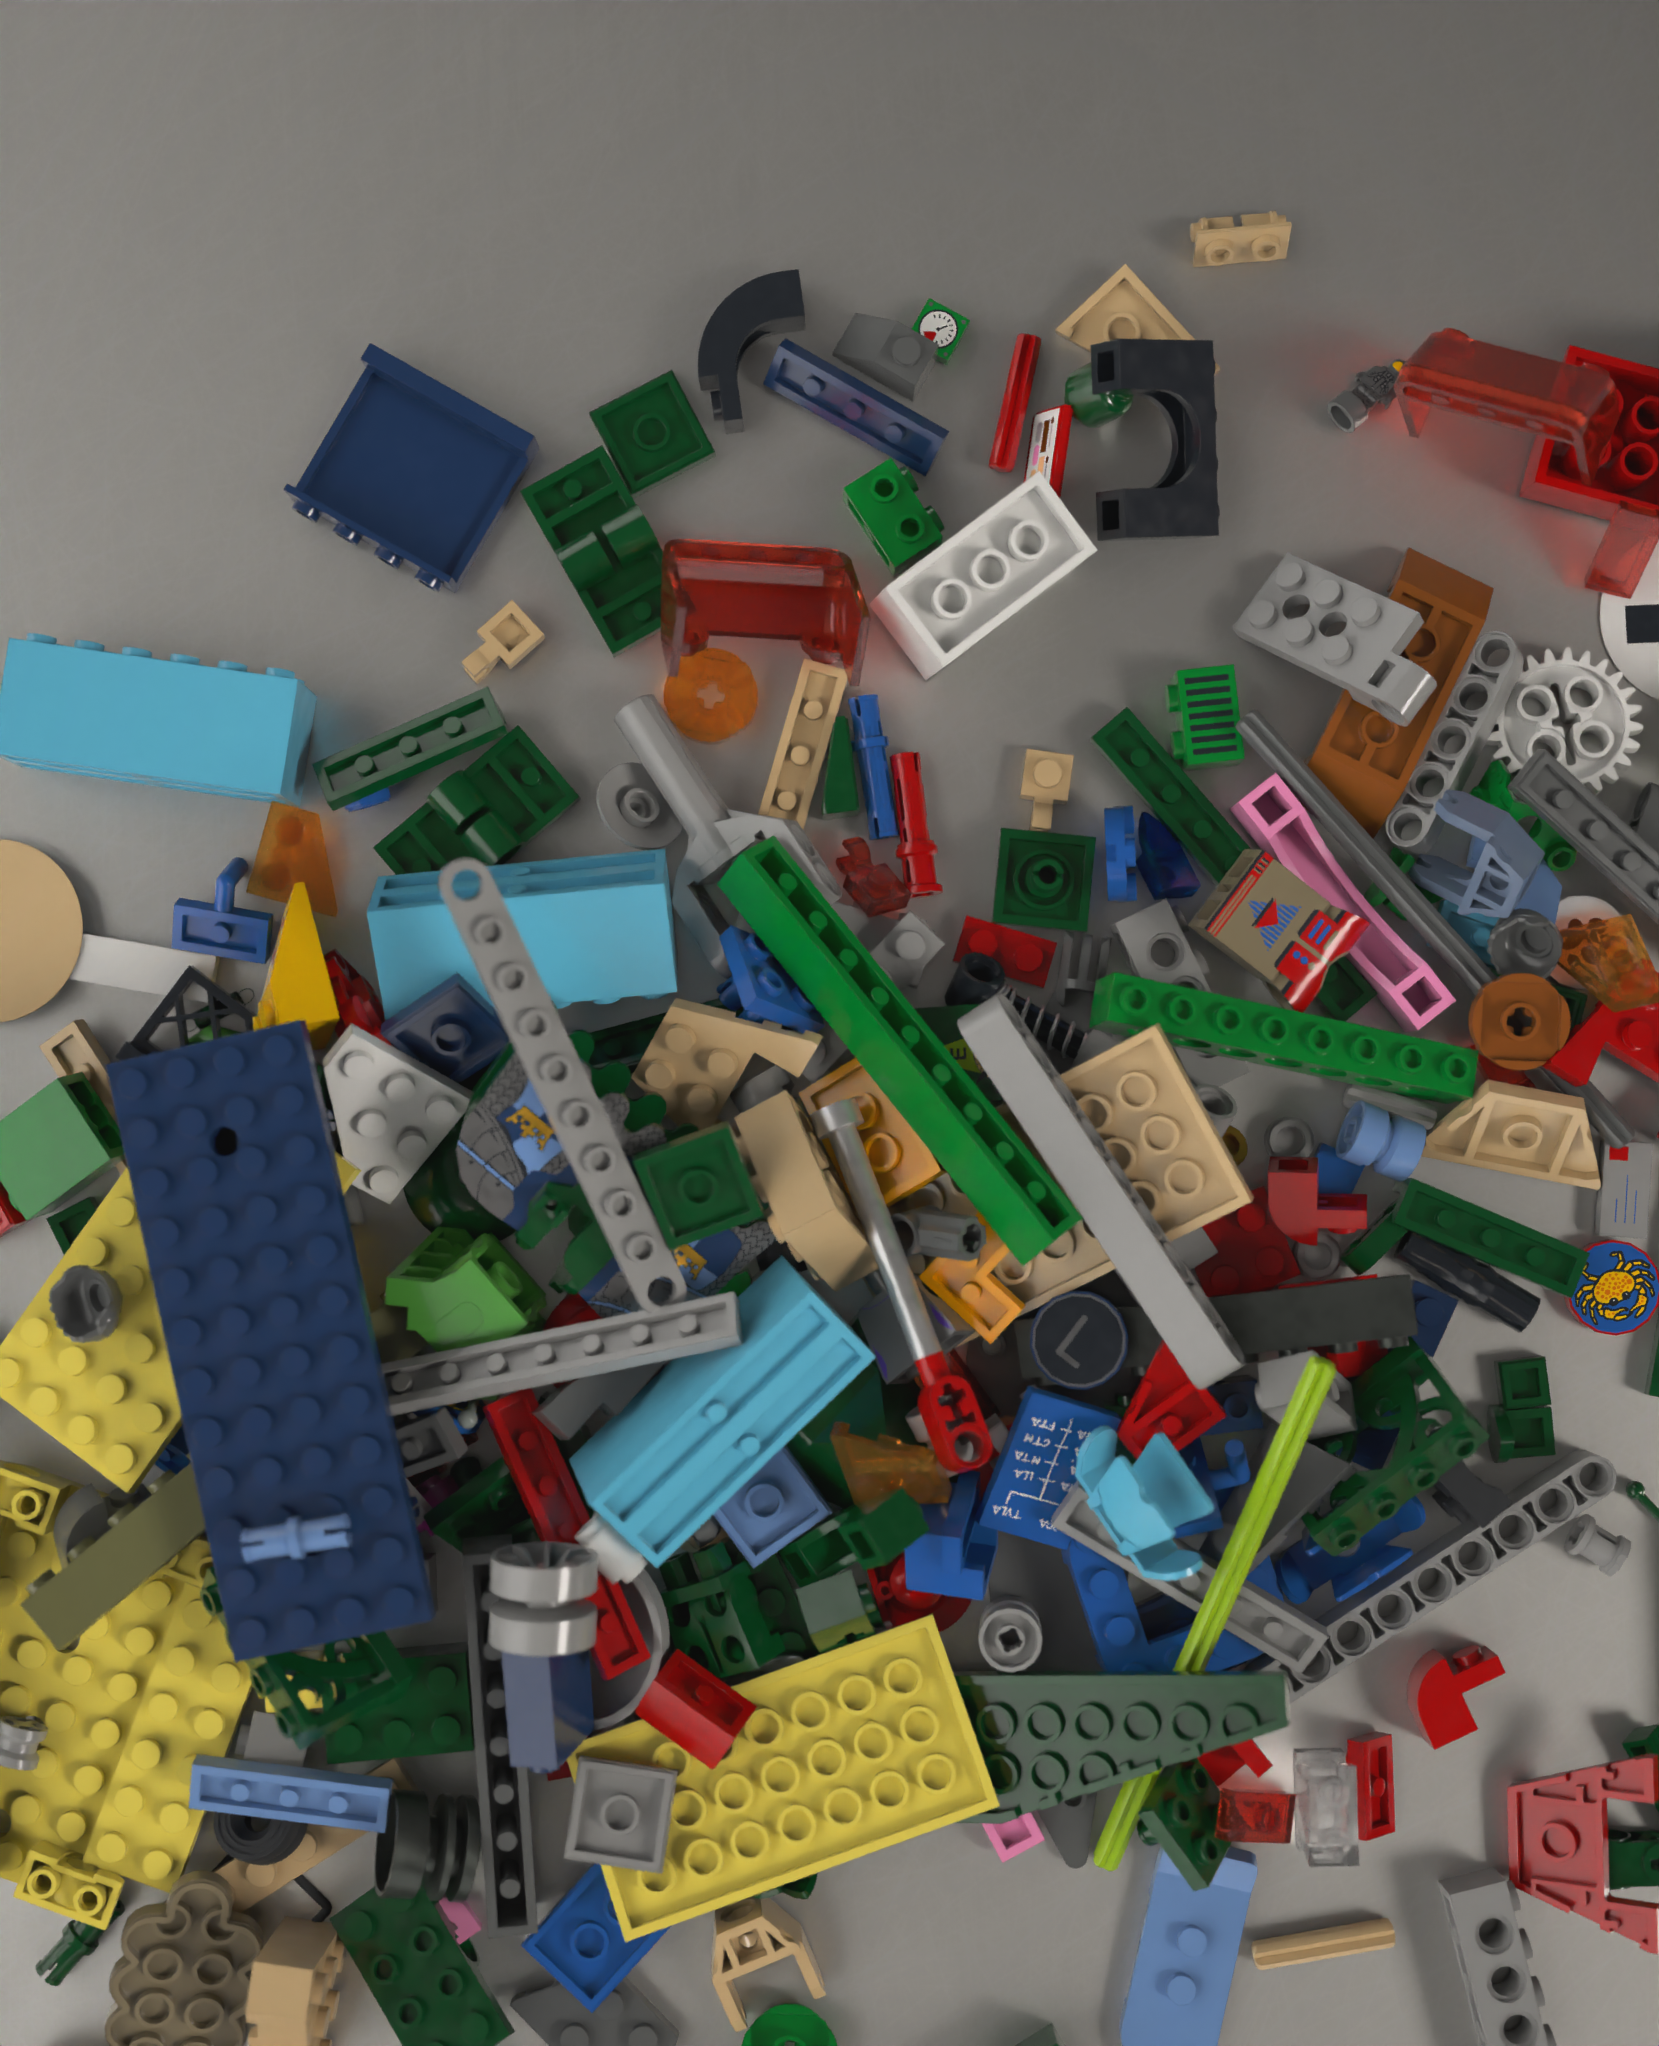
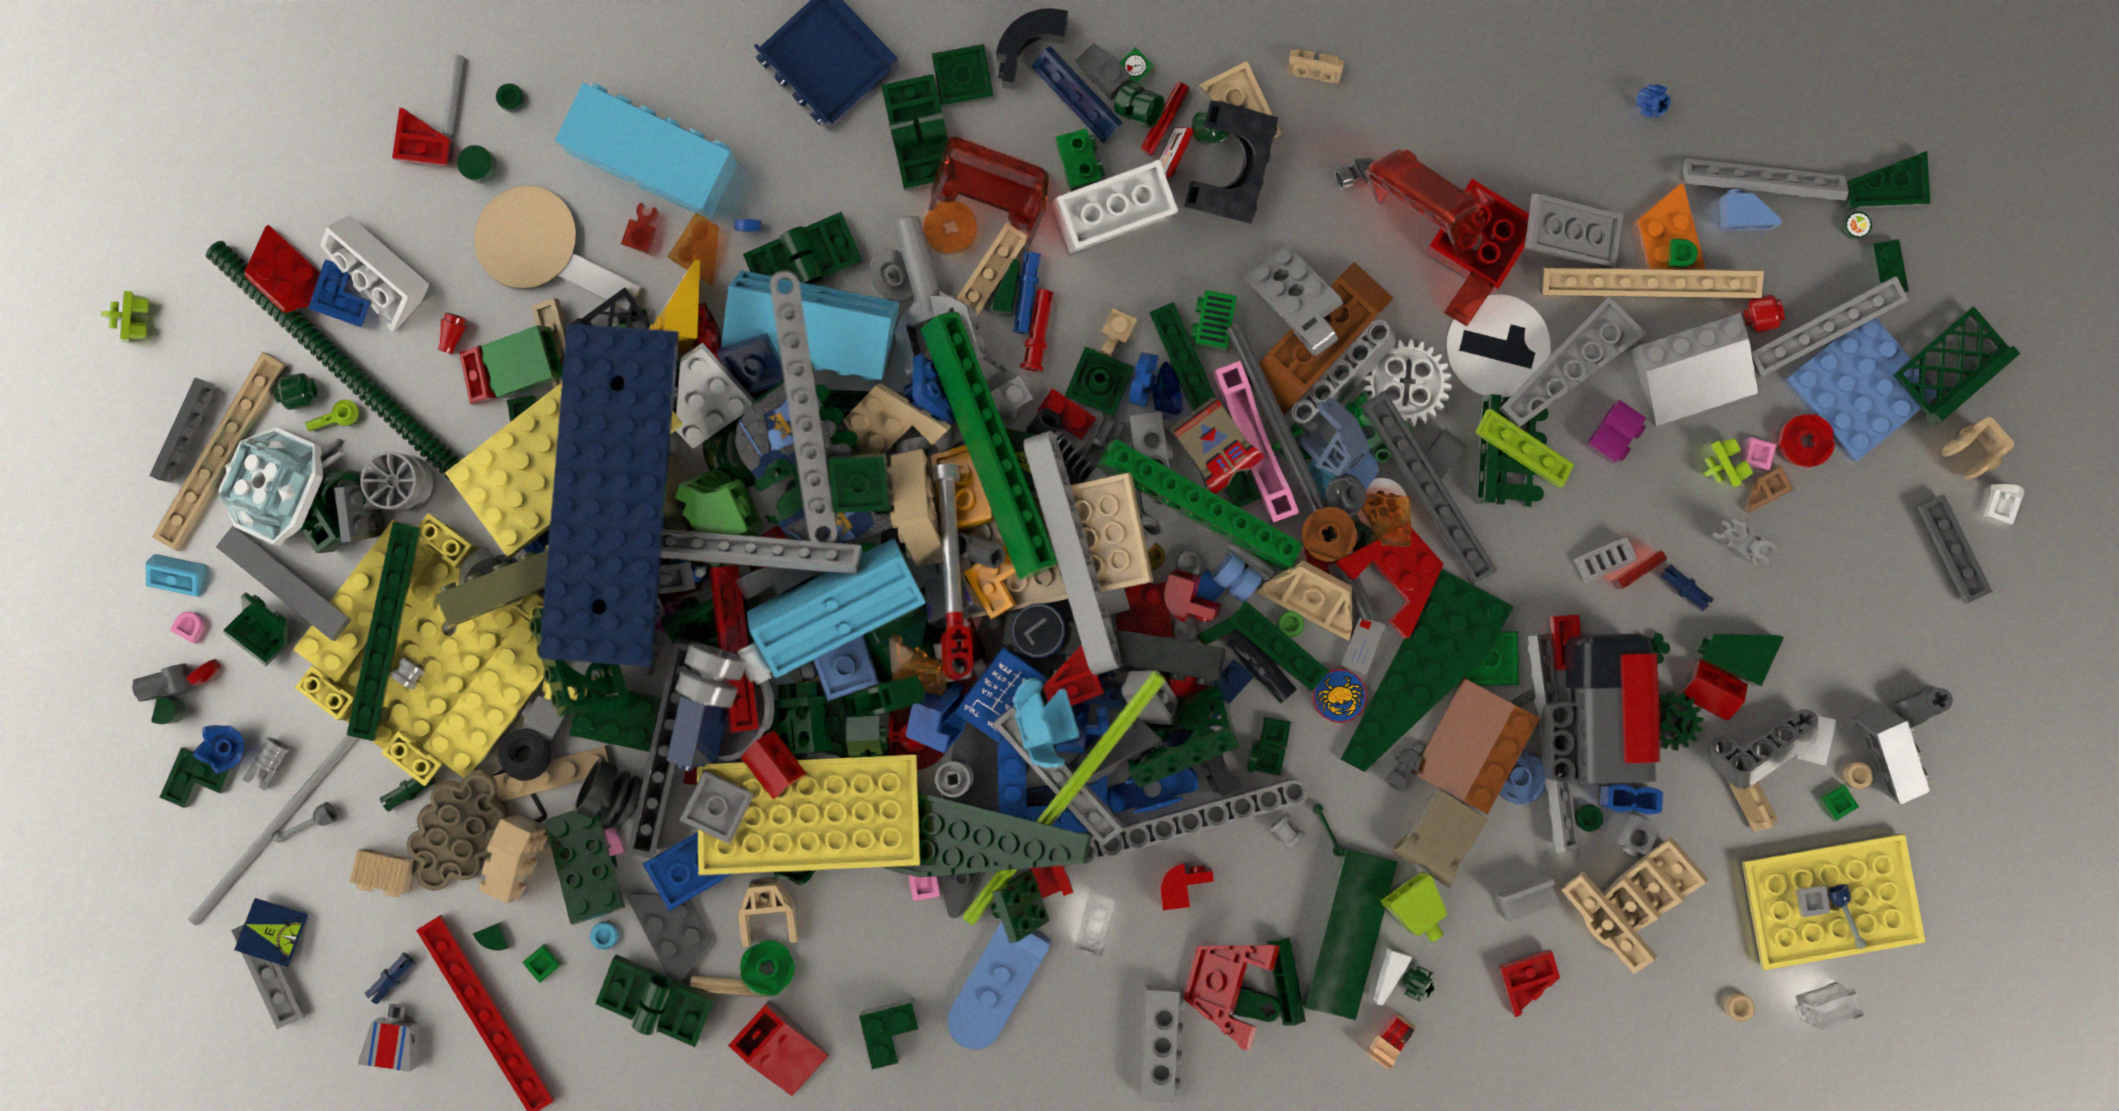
camera: 20 degrees right, 0 degrees up
dark grey hair [49,1265,123,1343] -> none
blue plate [171,857,273,964] -> none
medium blue plate [189,1754,393,1833] -> none
medium blue pin [241,1513,352,1563] -> none
dark green fence [312,686,509,811] -> none
tan plate [461,600,545,684] -> none
clear red plate [835,836,911,918] -> none
clear red plate [1215,1788,1296,1844] -> none
tan axle [1251,1918,1395,1970] -> none
red plate [1346,1731,1395,1841] -> none
none -> clear red plate [621,203,659,254]
none -> dark green wheel [1114,82,1165,128]
none -> bright green tile [1277,611,1304,638]

